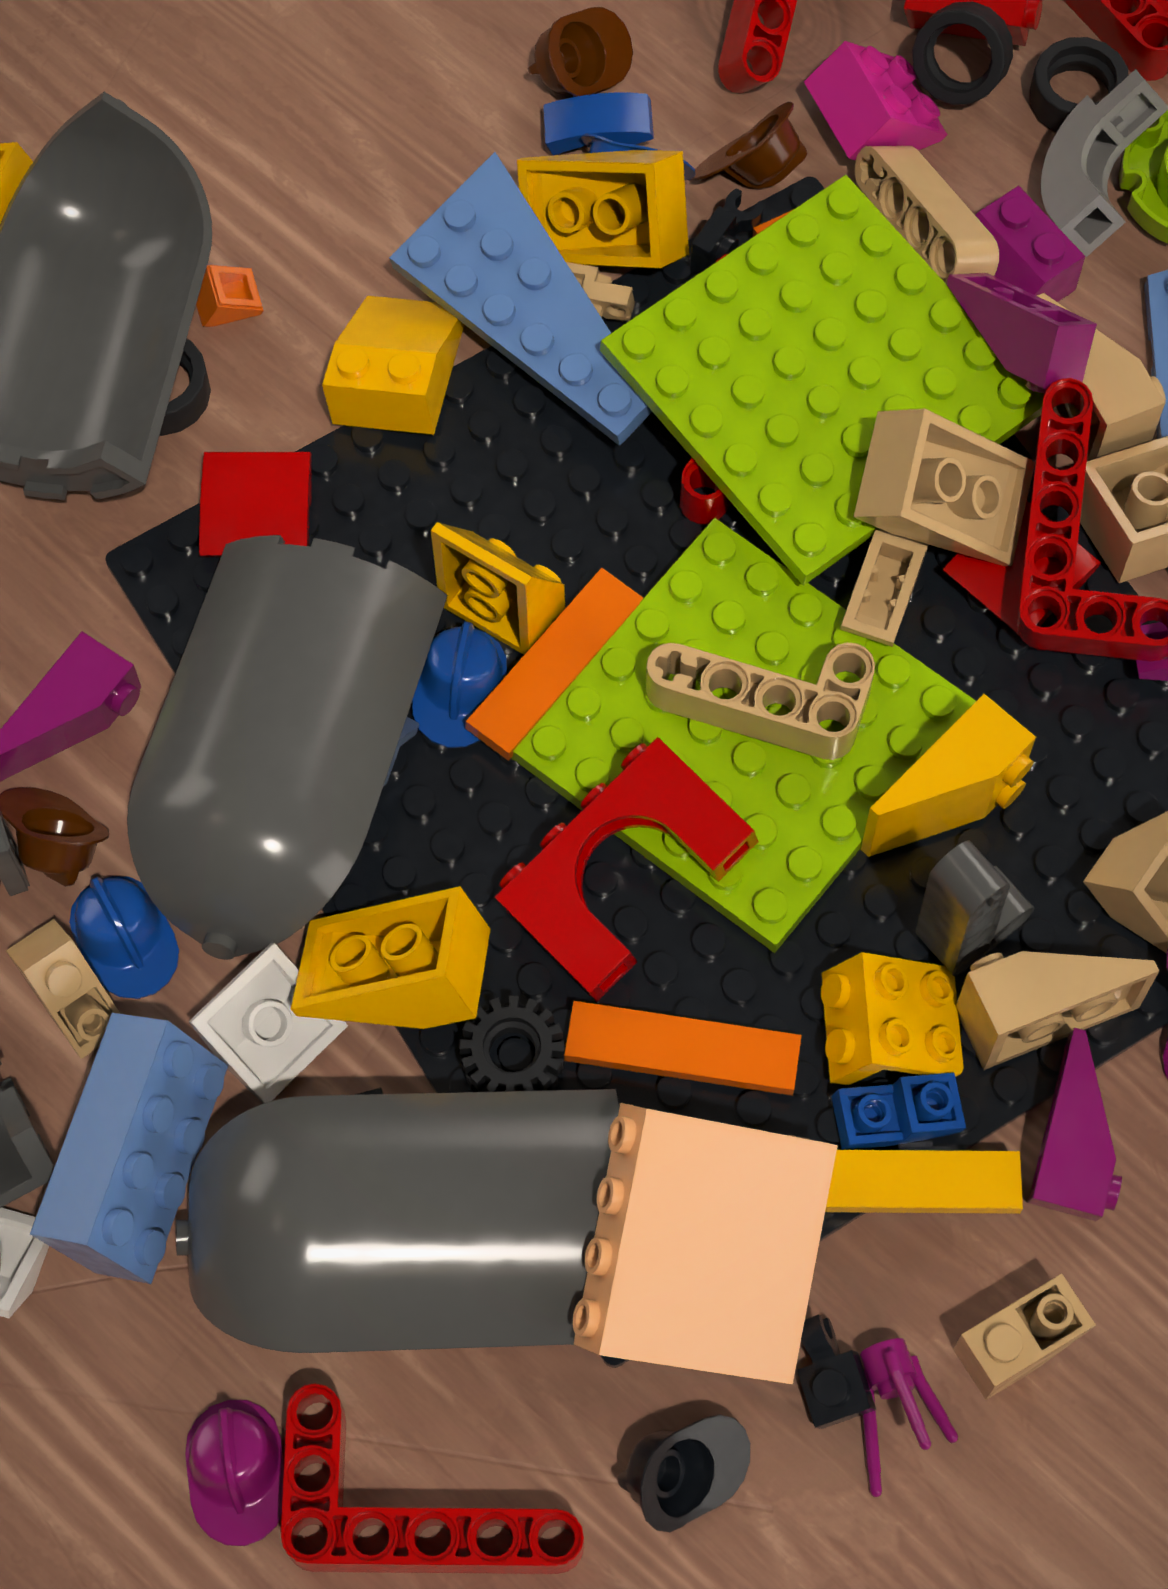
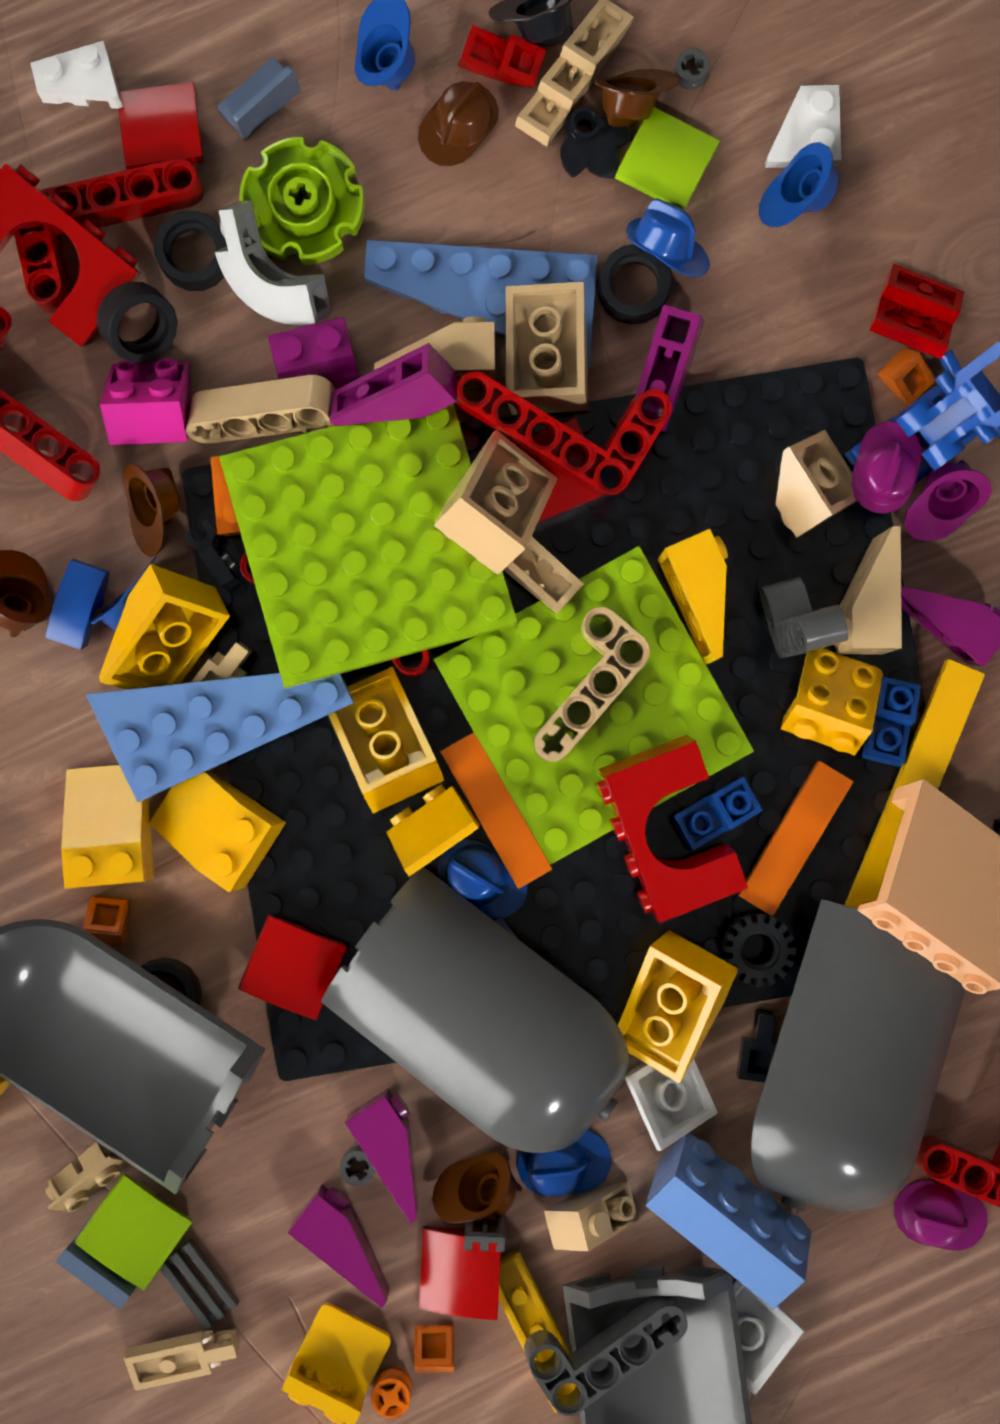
camera: 70 degrees left, 20 degrees up
none -> yellow slope [61,765,155,889]
none -> yellow slope [328,667,445,813]
none -> dark grey bush [340,1146,375,1186]
none -> blue slope [669,776,763,851]

